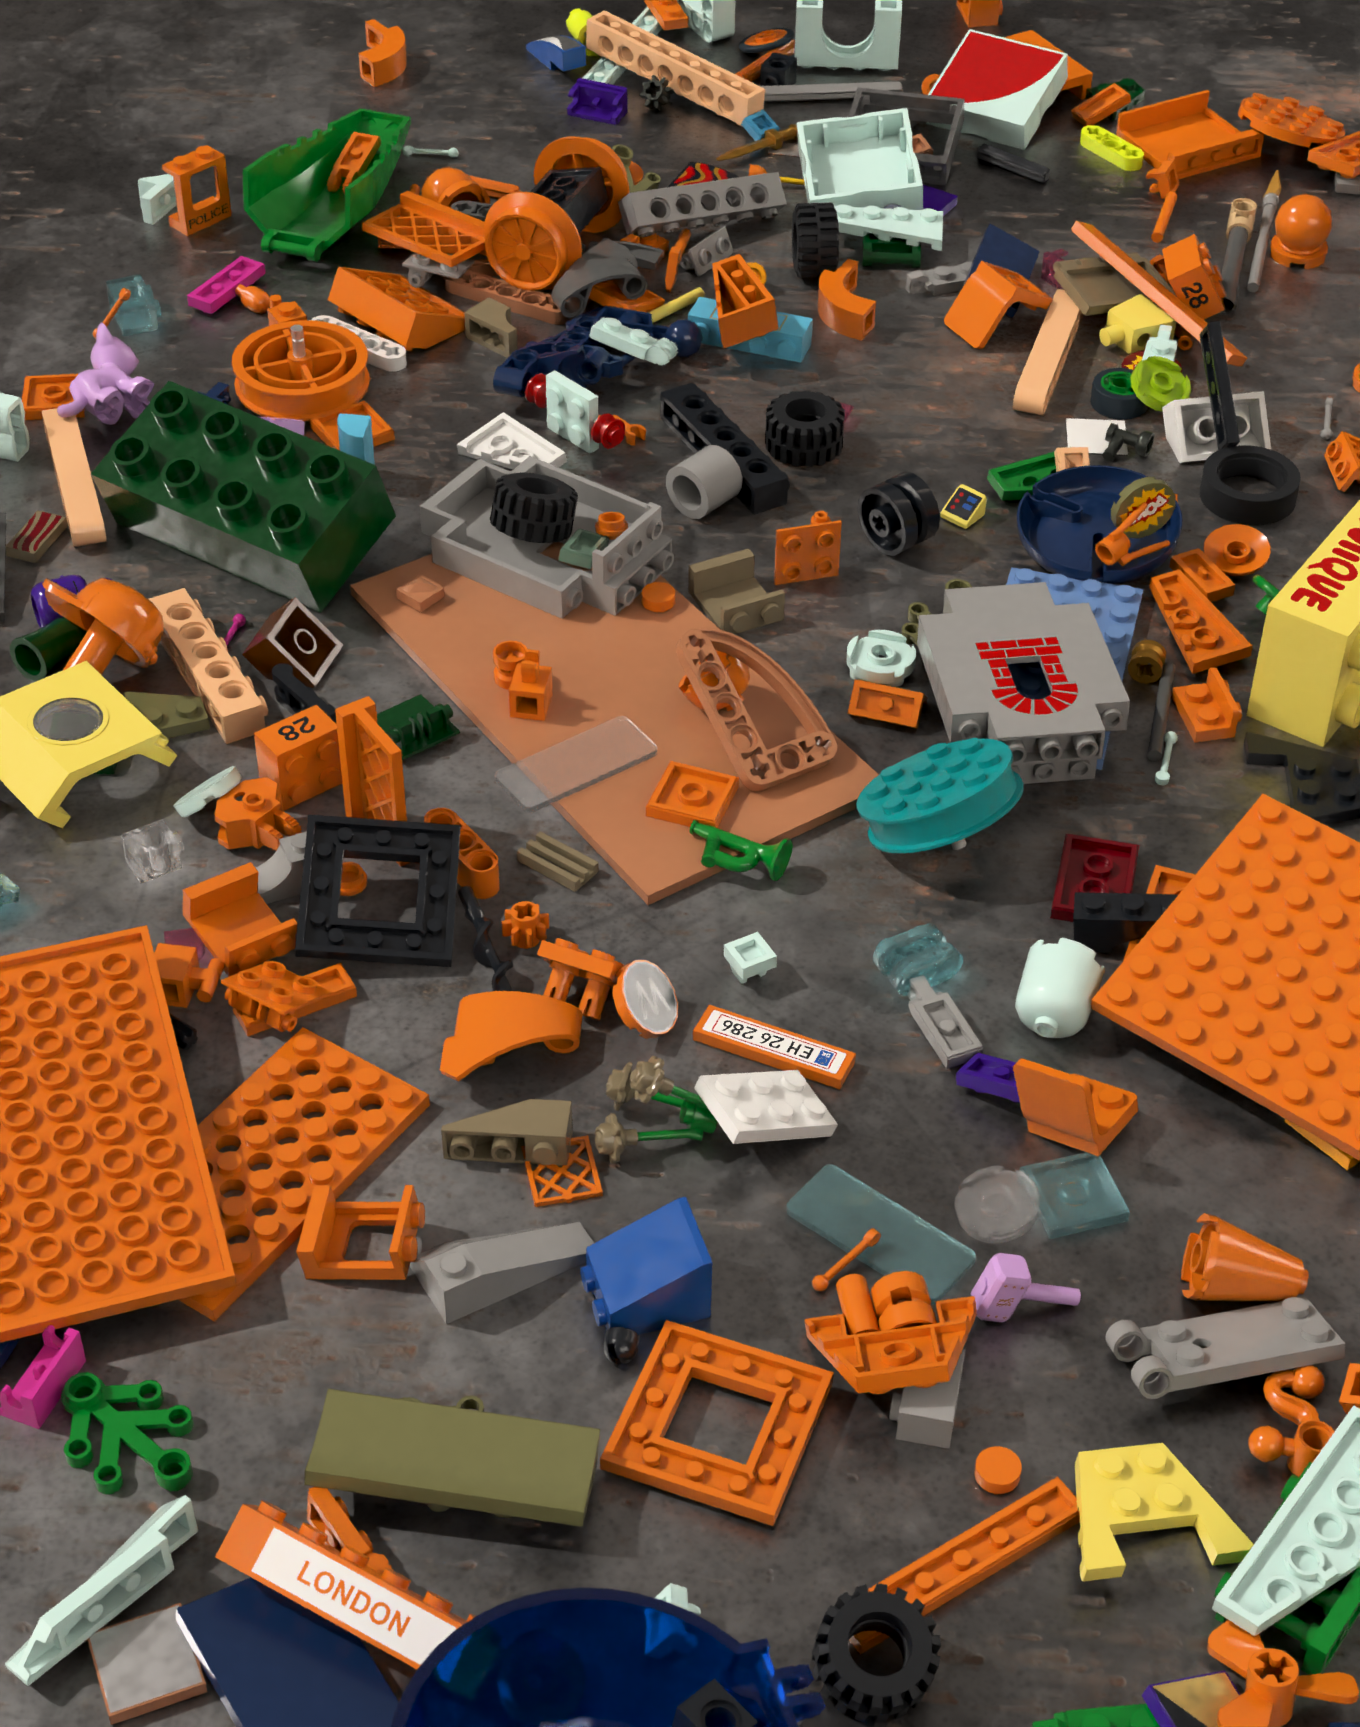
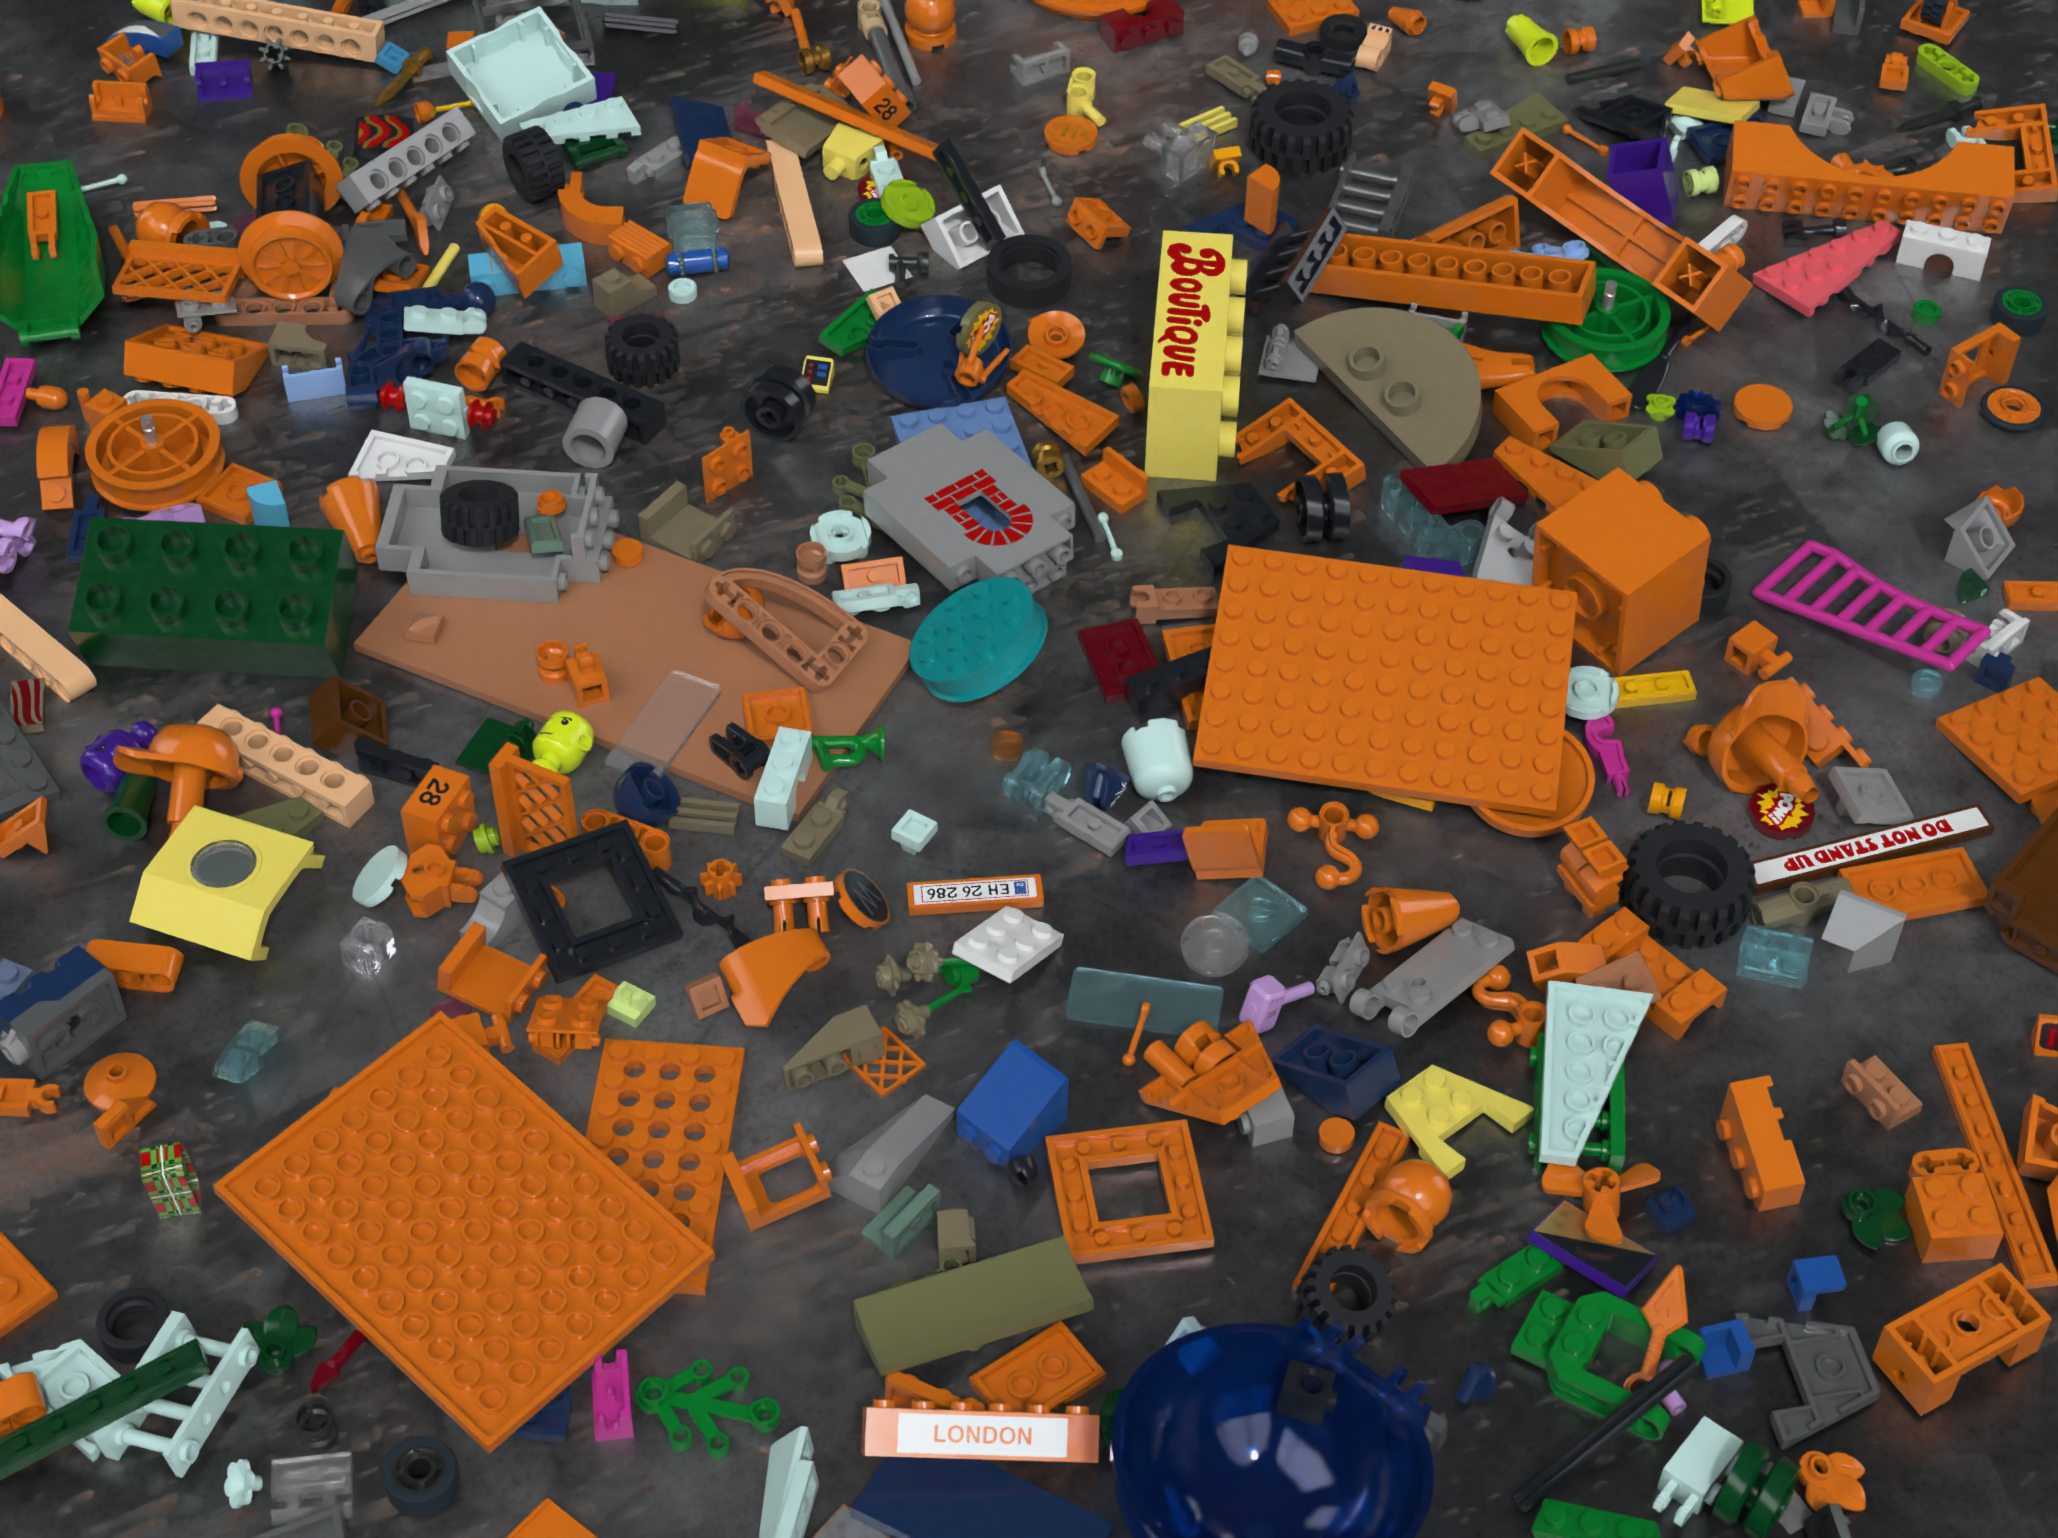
camera: 30 degrees left, 5 degrees up
none -> orange arch [36,424,80,512]
none -> orange hinge [89,80,153,124]
none -> orange window [97,32,163,83]
none -> light blue hinge [281,357,346,403]
none -> orange cone [319,476,382,564]
none -> orange wheel [454,337,507,392]
none -> lime plate [473,822,501,855]
none -> neon yellow piece [532,710,594,785]
none -> dark tan arch [592,267,657,320]
none -> orange brick [607,220,672,279]
none -> yellowish green tile [607,981,656,1028]
none -> dark blue cylinder [613,761,681,828]
none -> clear light blue piece [665,202,730,277]
none -> light aqua tile [668,278,697,304]
none -> nougat tile [684,972,730,1020]
none -> black piece [709,722,770,780]
none -> light aqua arch [754,726,813,831]
none -> dark tan hinge [780,787,848,867]
none -> nougat wheel [796,541,827,585]
none -> pearl gold wheel [798,43,832,76]
none -> light aqua hinge [831,583,920,616]
none -> sand green panel [861,1183,941,1259]
none -> dark tan window [936,1208,976,1268]
none -> orange tile [969,1320,1106,1413]
none -> clear orange tile [991,730,1023,762]
none -> dark blue hat [1083,763,1132,811]
none -> light grey slope [1122,800,1173,834]
none -> nougat plate [1129,585,1219,624]
none -> dark blue slope [1270,1024,1401,1121]
none -> orange piece [1287,801,1379,890]
none -> light grey hinge [1316,932,1370,1004]
none -> orange tile [1362,1158,1453,1254]

